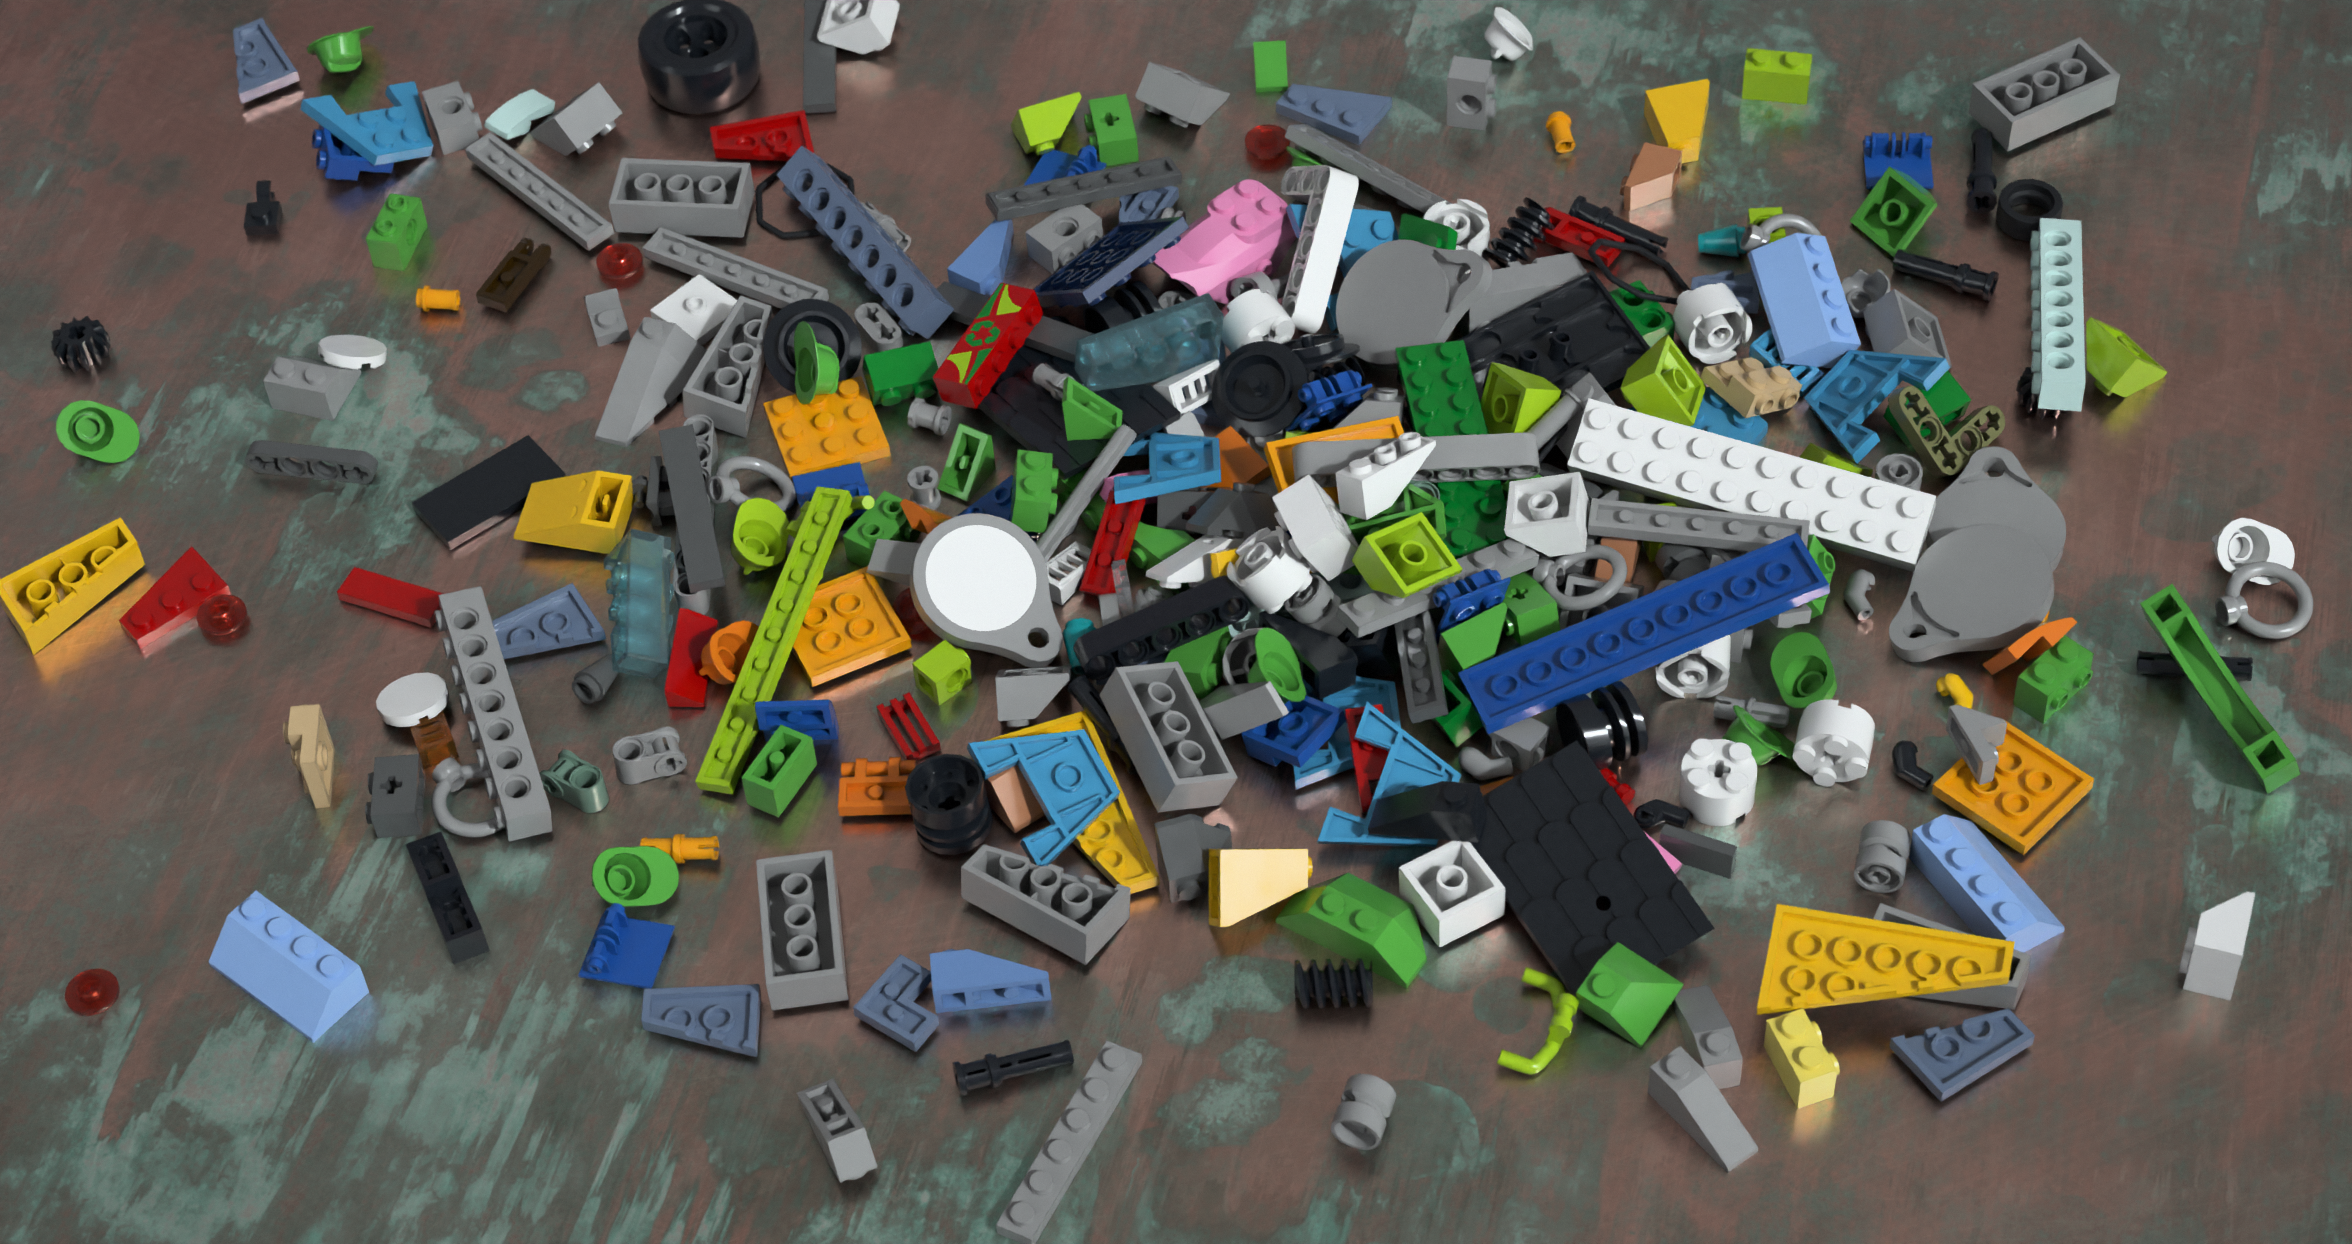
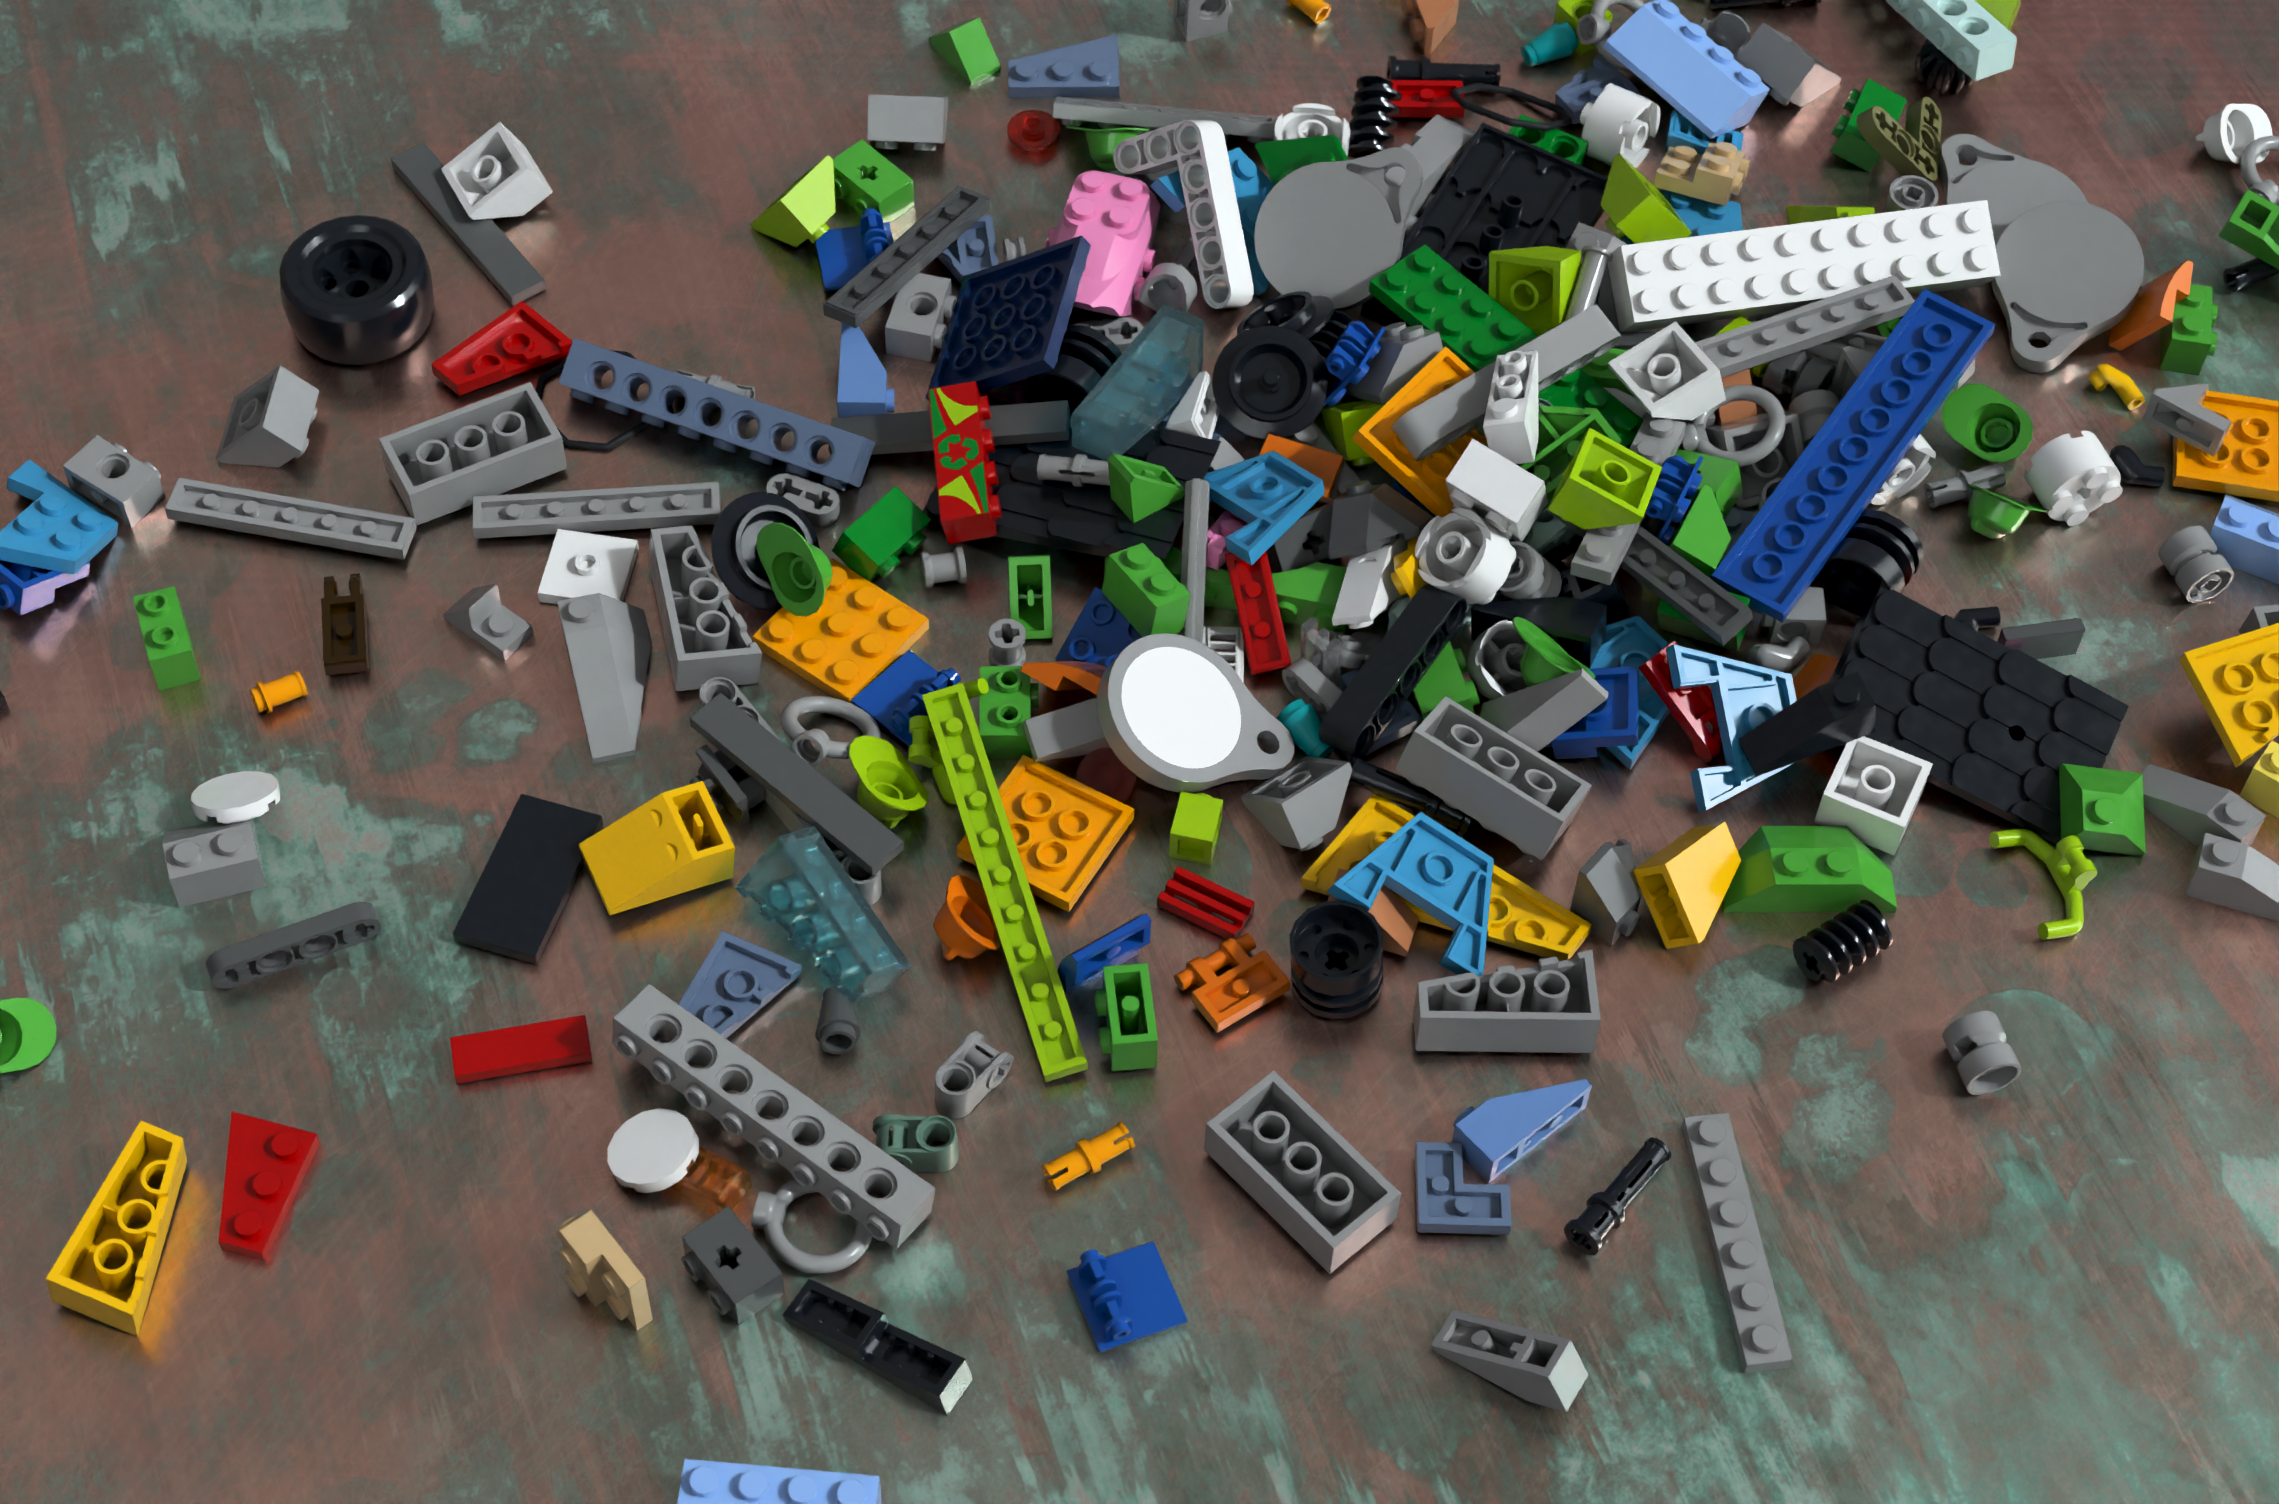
camera: 40 degrees left, 5 degrees up
clear red piece [196,594,247,636] -> none
light aqua slope [484,89,555,140] -> none
bright green piece [591,846,679,907] -> none
clear red piece [596,243,643,280] -> none
sand blue wing [641,984,761,1057] -> none
red slope [665,608,719,707] -> none
white brick [1215,289,1295,353] -> none
white brick [1679,738,1757,826] -> none
dark azure wing [1804,350,1950,464] -> none

